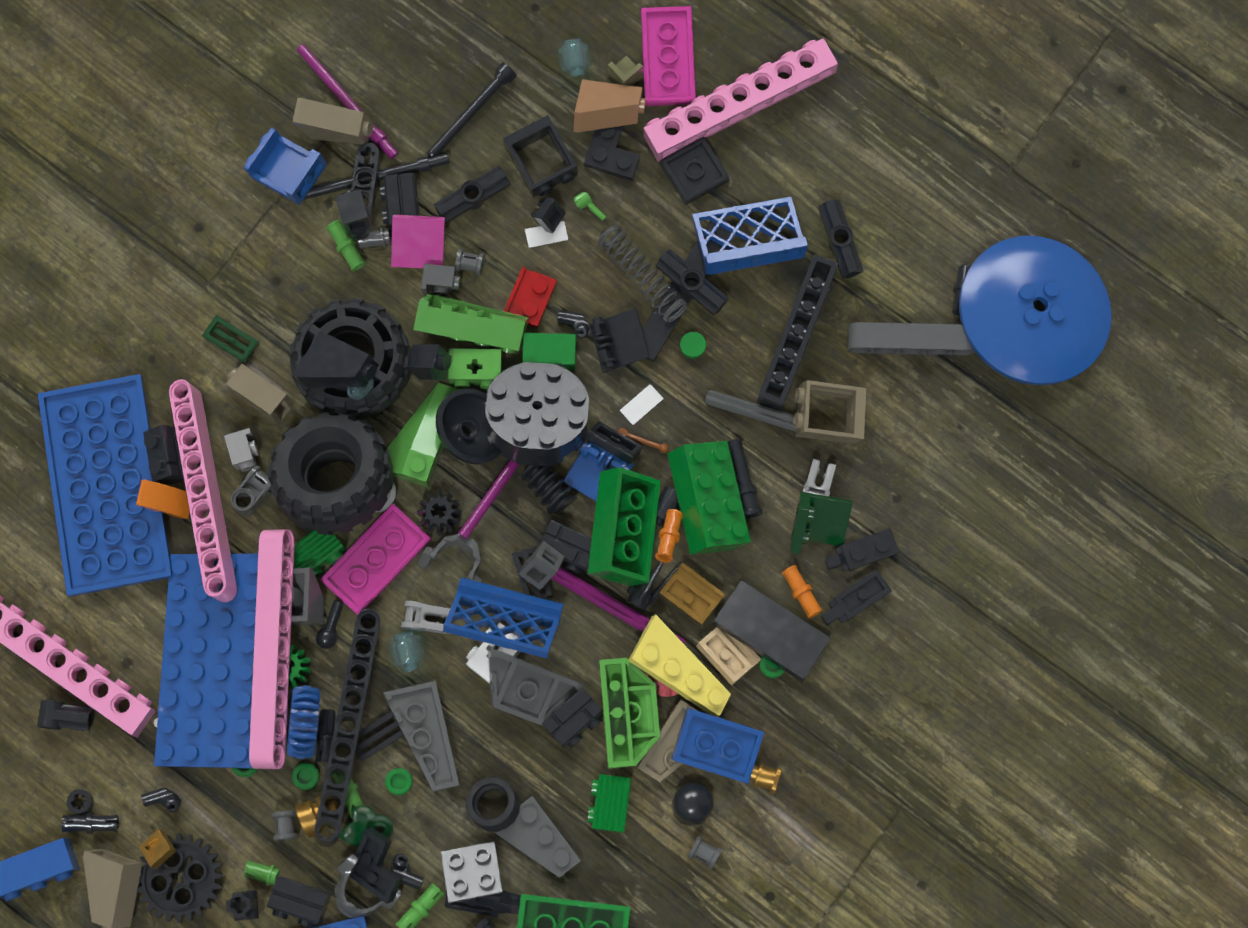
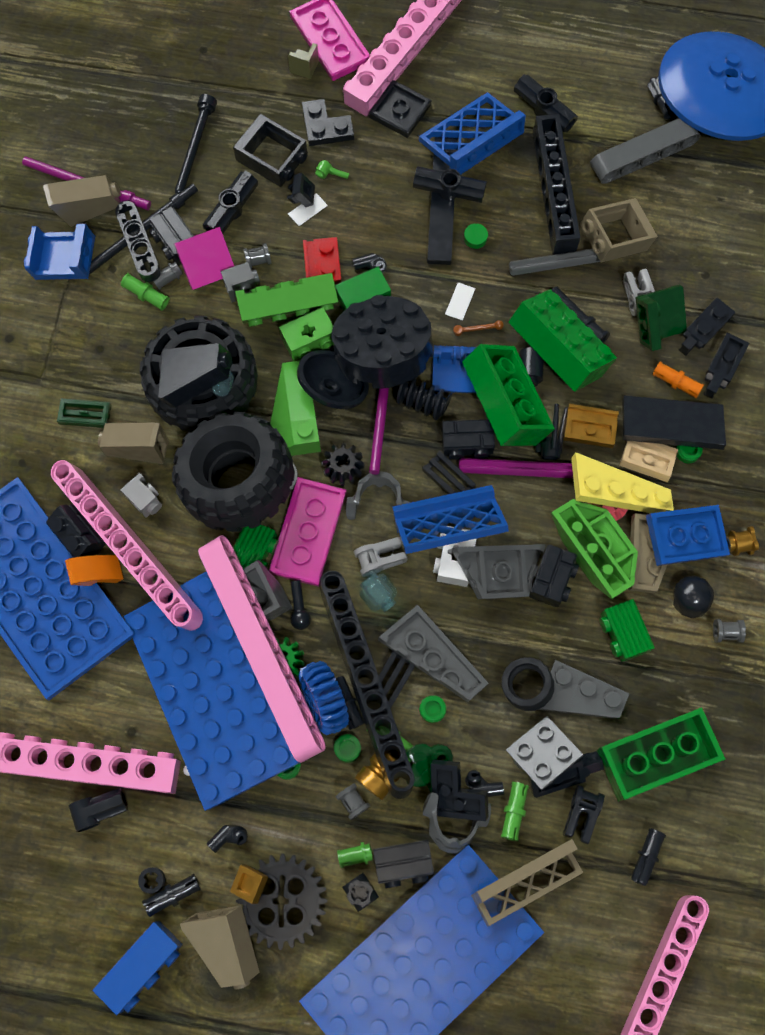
camera: 30 degrees left, 5 degrees down
dark grey piece [231,465,272,517] -> none
black brick [335,190,372,234] -> none
black brick [407,344,452,380] -> none
dark grey brick [519,541,565,590] -> none
clear light blue head [557,38,592,77] -> none
medium nougat slope [573,79,646,132] -> none
black tile [585,421,643,464] -> none
black hinge [590,308,650,373] -> none
dark grey piece [598,225,687,322] -> none
orange pin [655,509,683,563] -> none

